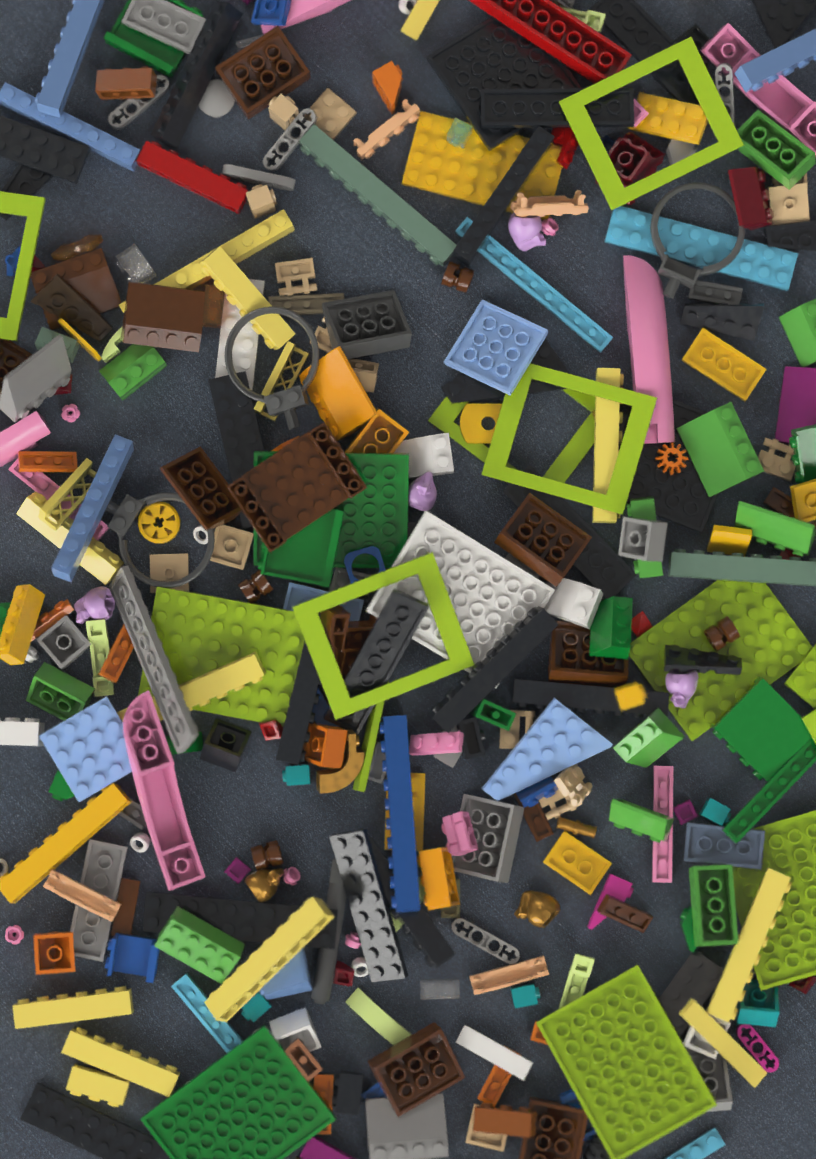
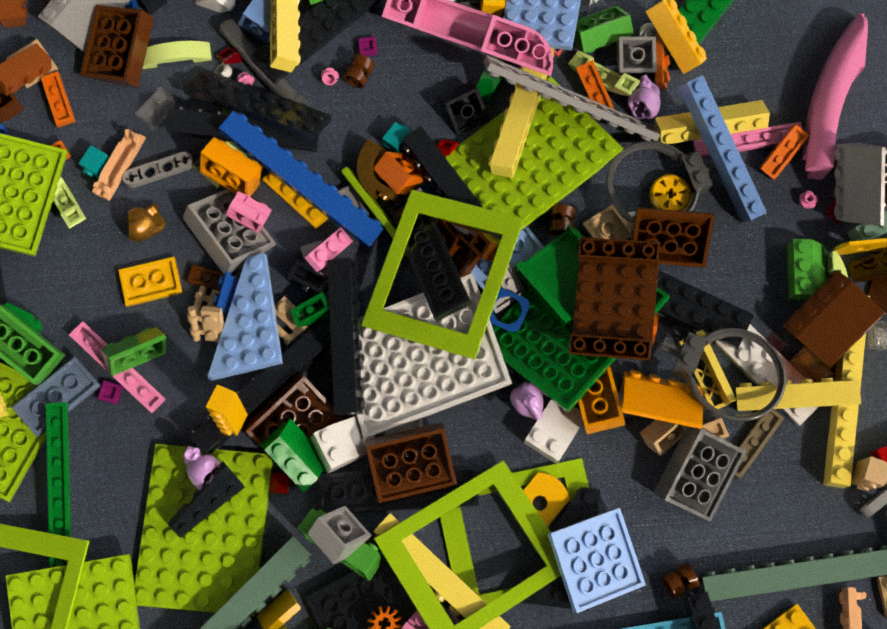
camera: 130 degrees right, 10 degrees down
light yellow fence [37,458,96,531] -> none
tan plate [150,553,189,593] -> none
pearl gold piece [245,868,284,902] -> none
tan plate [275,258,317,296] -> none
white tile [456,1025,533,1080] -> none
pearl gold pin [556,816,597,838] -> none
dark pink slope [587,873,634,930] -> none
reddish brown tile [597,894,653,933] -> none
bright green slope [613,708,685,768] -> none
teal brick [699,797,731,826] -> none
reddish brown wheel [704,616,740,652] -> none
green panel [710,676,811,782] -> none

